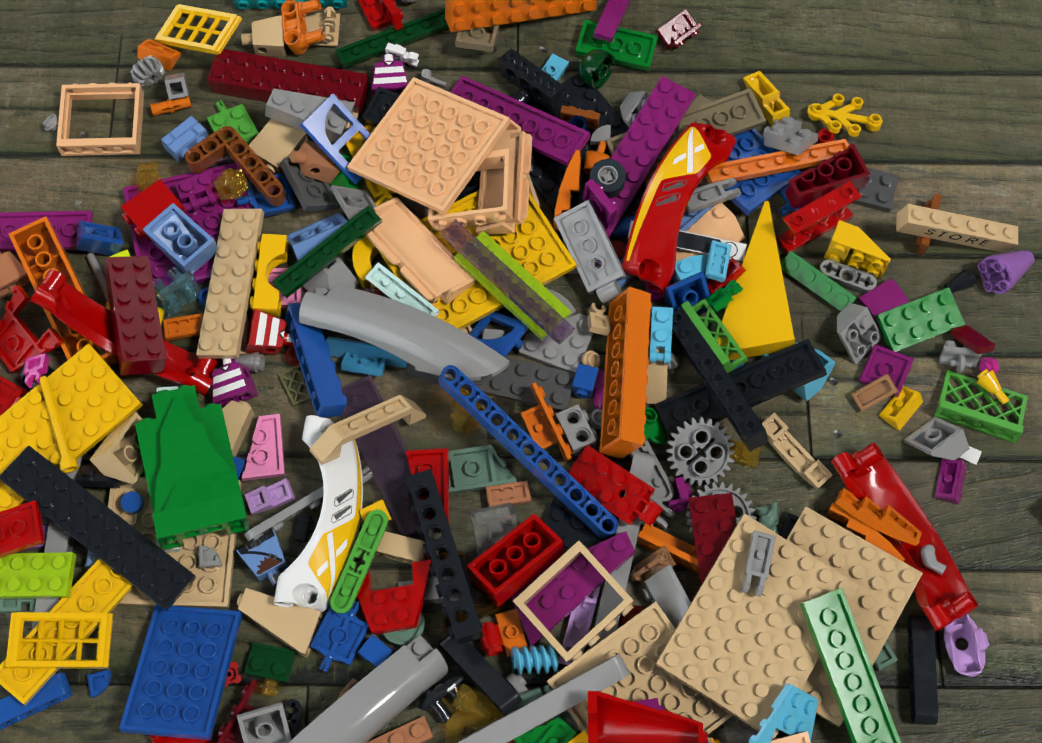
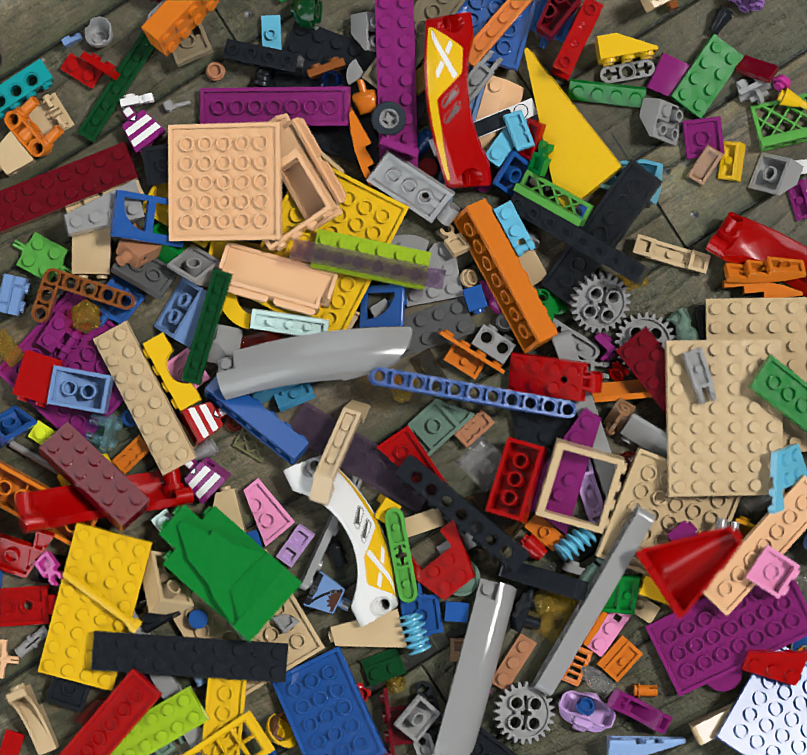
camera: 20 degrees left, 20 degrees up
none -> nougat plate [206,62,225,81]
none -> yellow piece [265,712,297,748]
none -> medium azure piece [398,613,431,655]
none -> red plate [608,361,630,381]

